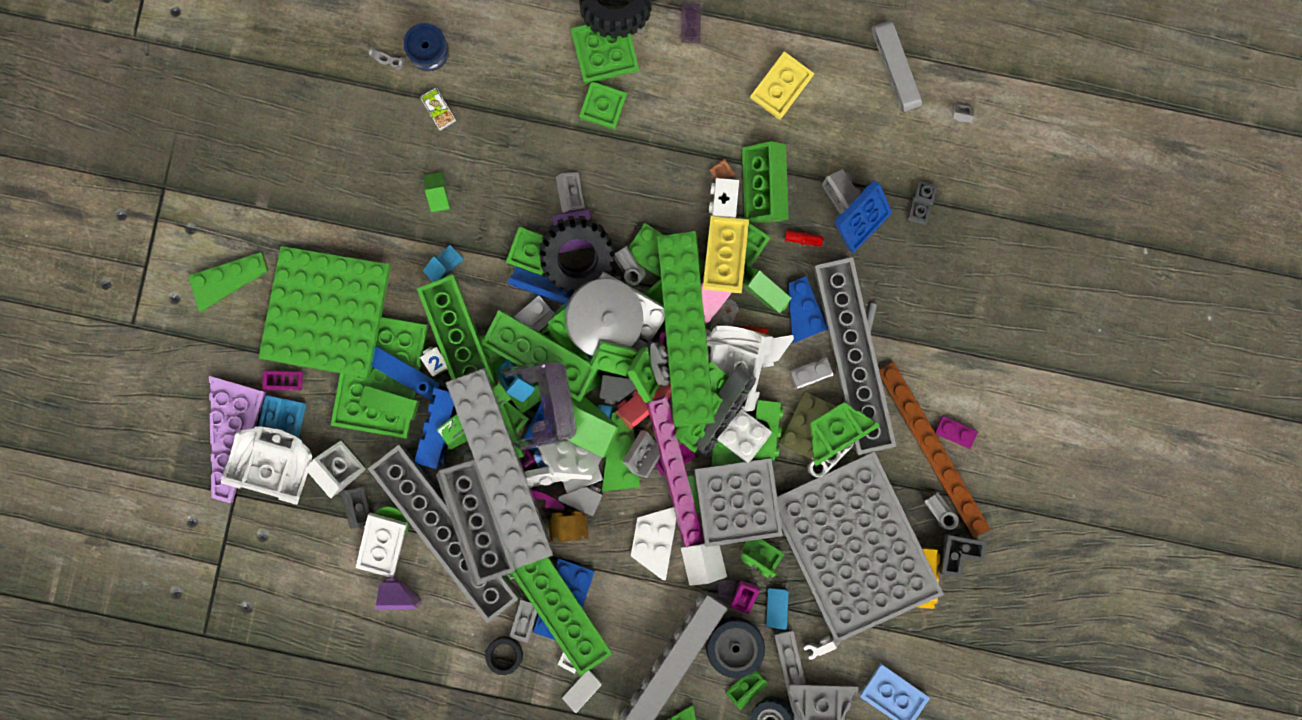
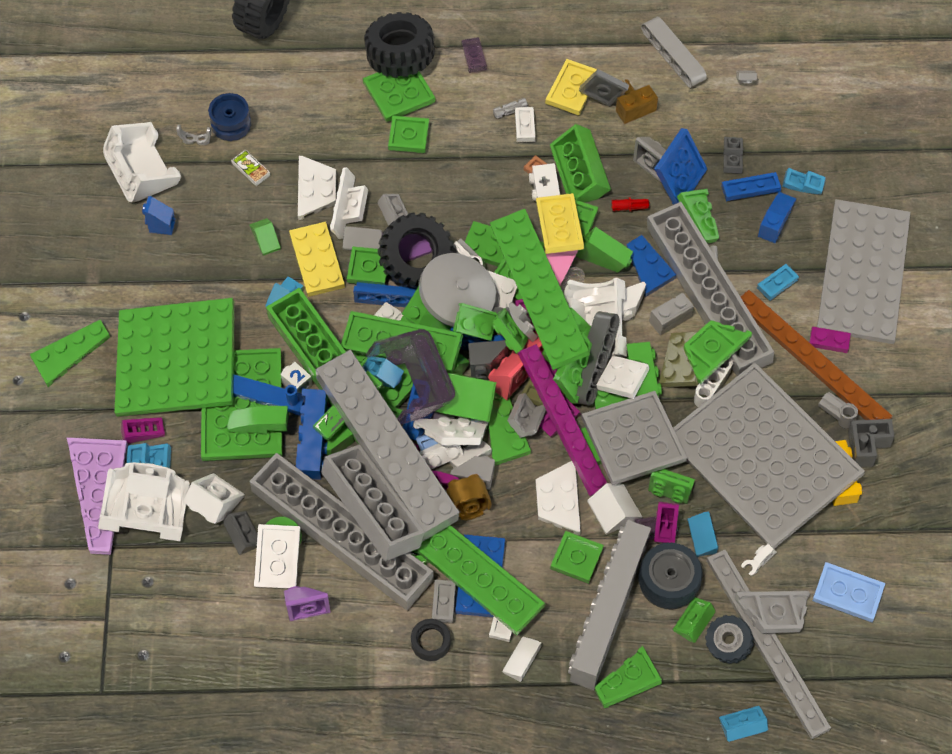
camera: 10 degrees left, 25 degrees down
none -> white windscreen [103,122,181,202]
none -> blue slope [142,196,176,235]
none -> light yellow plate [289,222,345,297]
none -> white wing [298,156,336,220]
none -> white bracket [330,167,368,239]
none -> light grey slope [343,226,382,250]
none -> light grey axle [493,98,528,119]
none -> white plate [515,107,535,142]
none -> bright green plate [550,531,604,584]
none -> dark grey plate [579,69,629,106]
none -> pearl gold brick [616,79,658,124]
none -> bright green wing [677,189,719,243]
none -> blue plate [721,172,781,201]
none -> dark azure plate [757,264,799,301]
none -> blue slope [758,192,796,243]
none -> dark azure slope [782,168,826,194]
none -> light grey plate [817,199,910,344]

